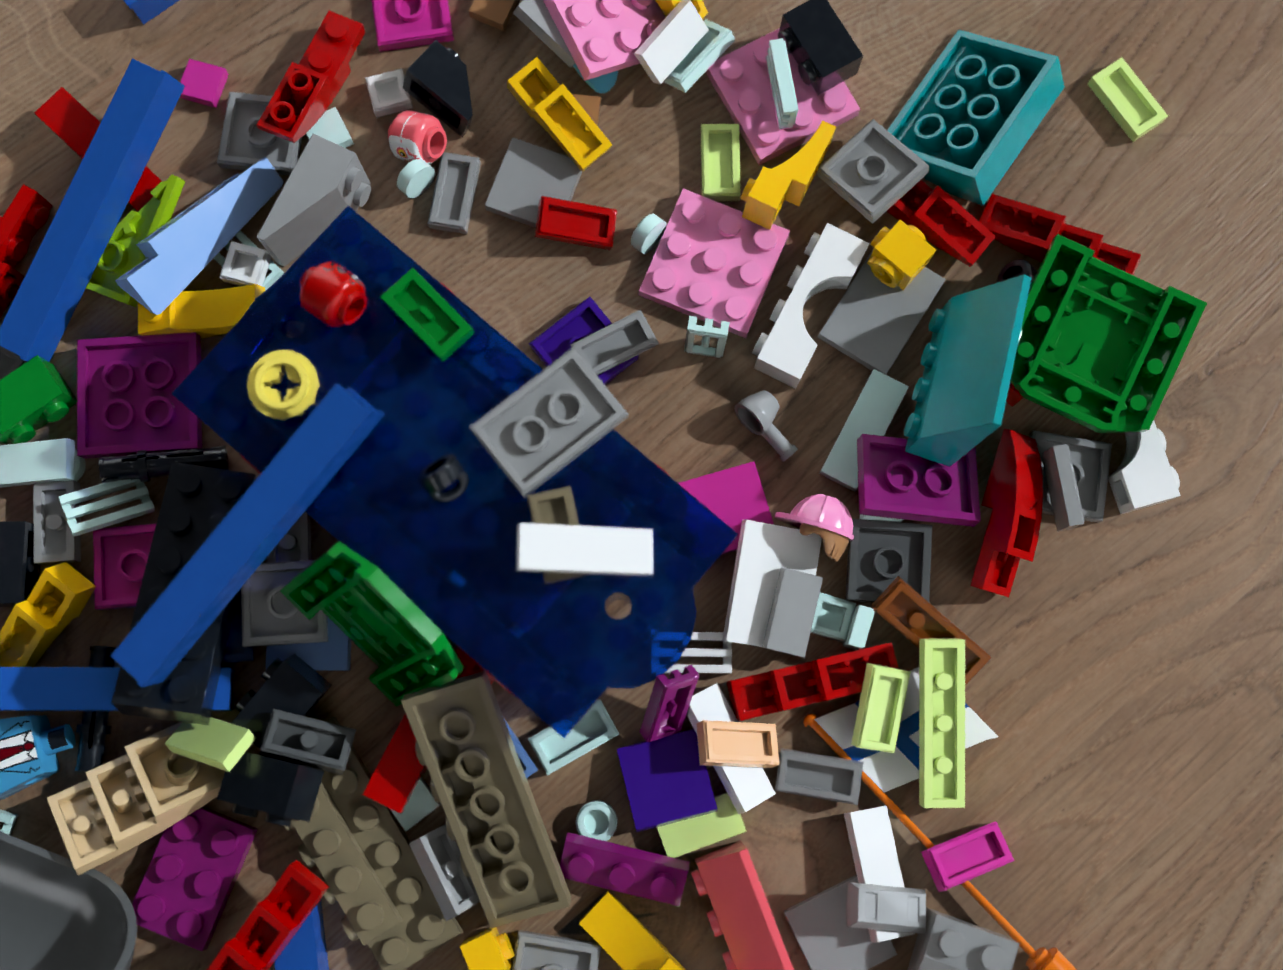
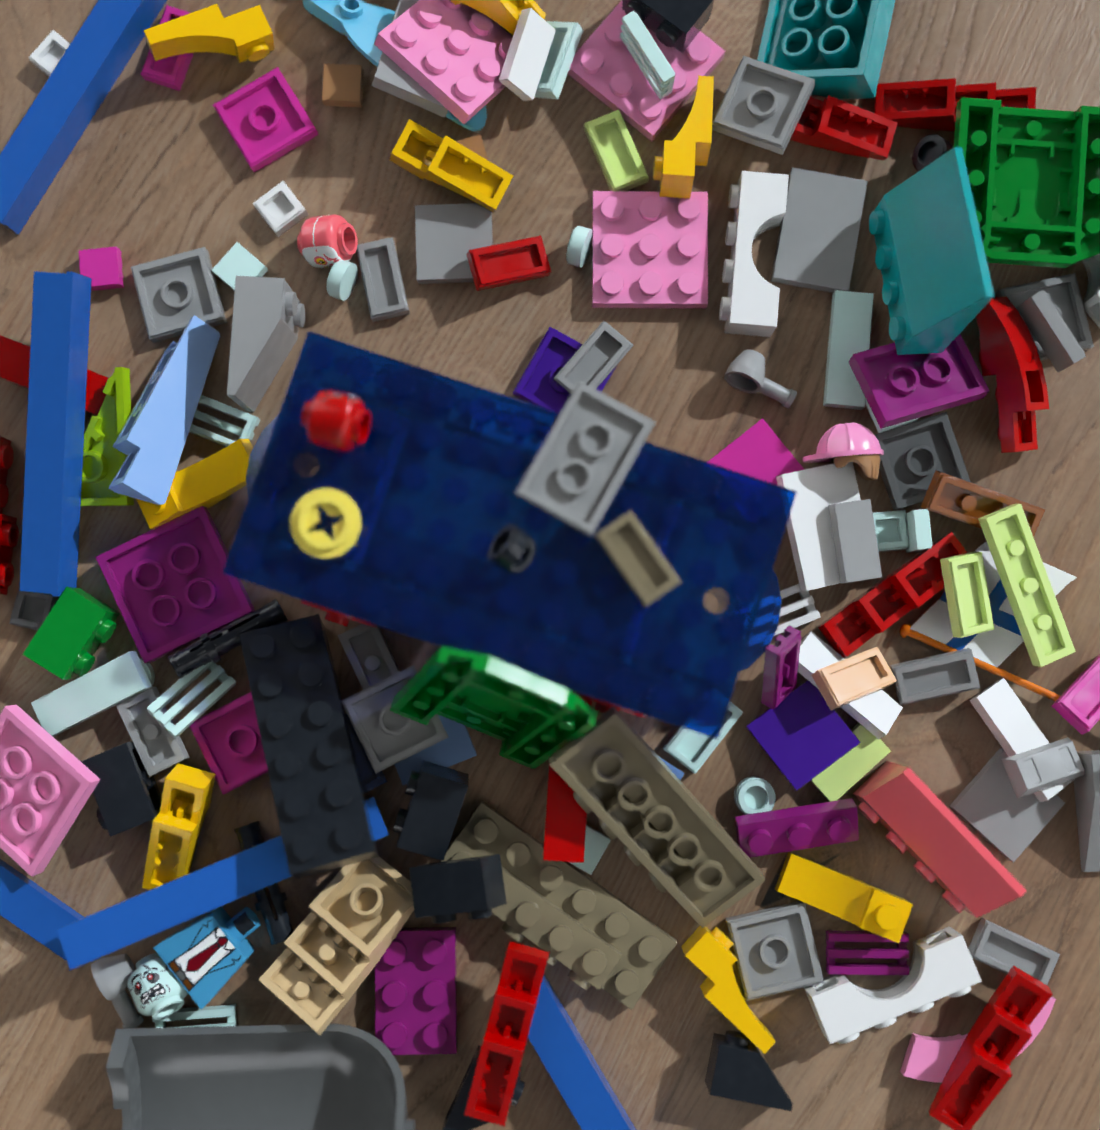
camera: 20 degrees left, 5 degrees up
blue tile [111,384,385,688] -> none
yellowish green tile [165,717,256,772] -> none
white tile [220,241,272,286] -> none
red slope [257,10,365,143] -> none
dark grey slope [260,709,356,775] -> none
green plate [380,267,475,362] -> none
black slope [403,40,473,137] -> none
light grey plate [409,824,480,921] -> none
white tile [516,523,653,576] -> none
light aqua tile [684,316,730,358] -> none
yellow brick [867,220,936,290] -> none

